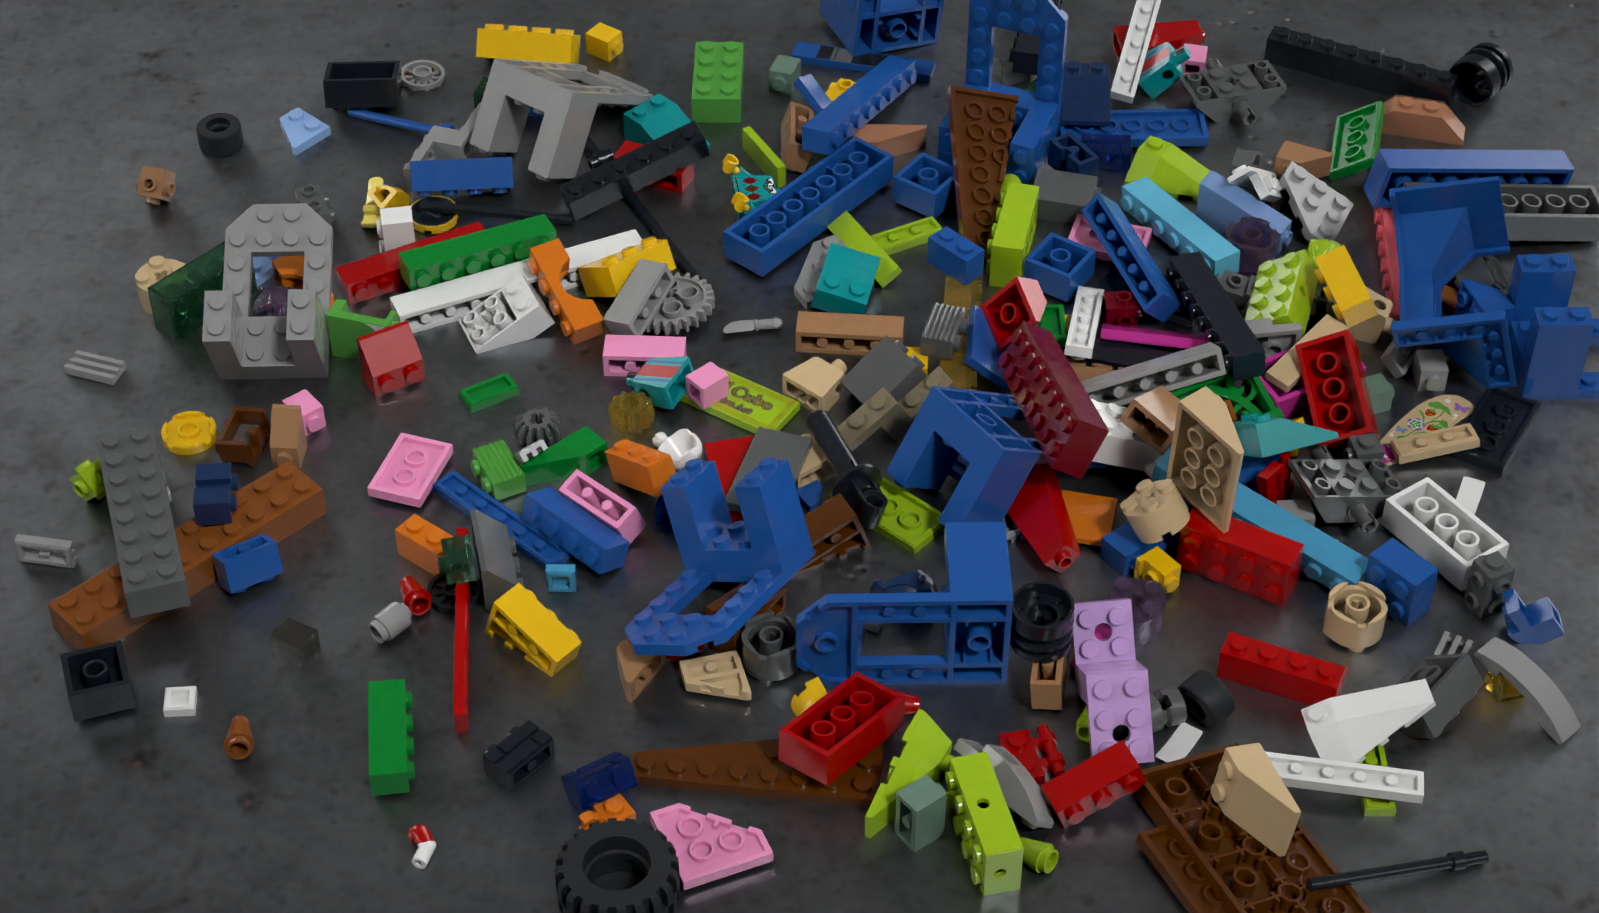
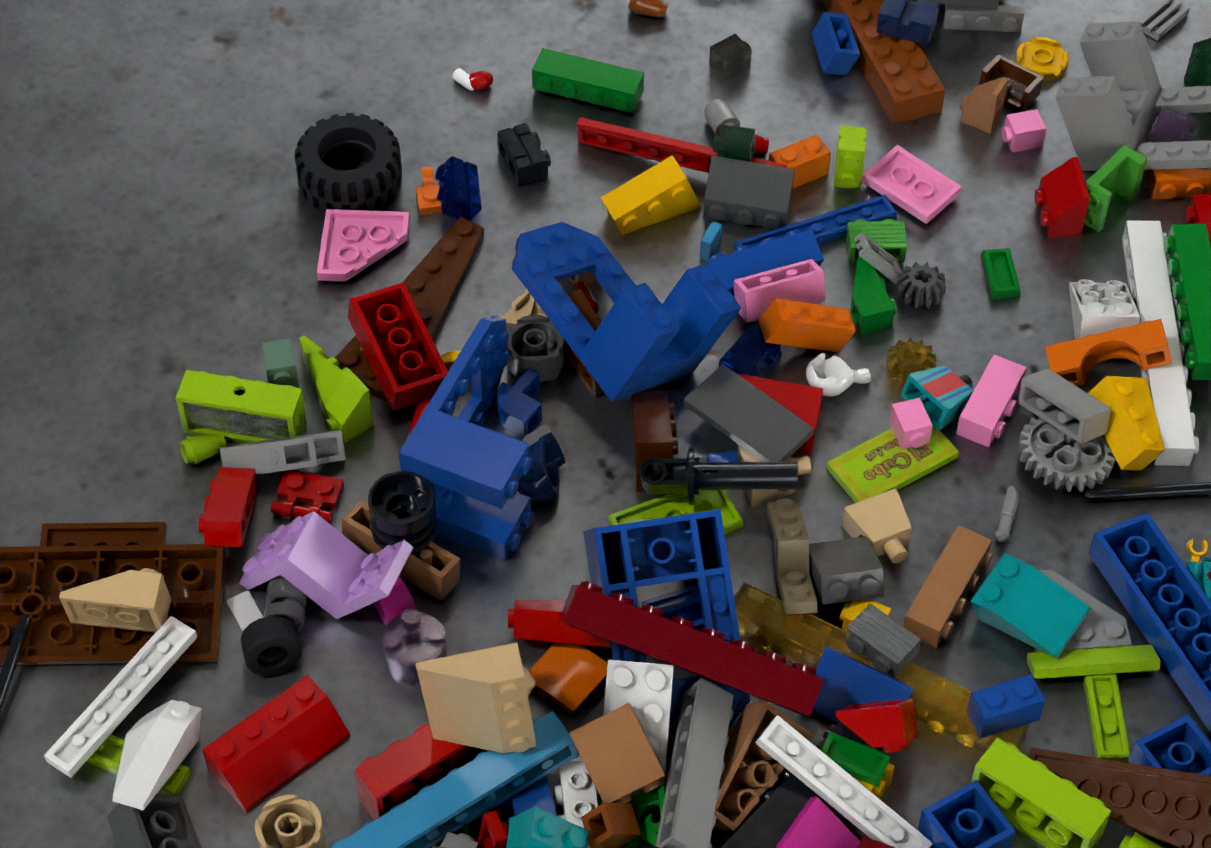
camera: 115 degrees right, 10 degrees up
none -> lime brick [833,125,867,189]

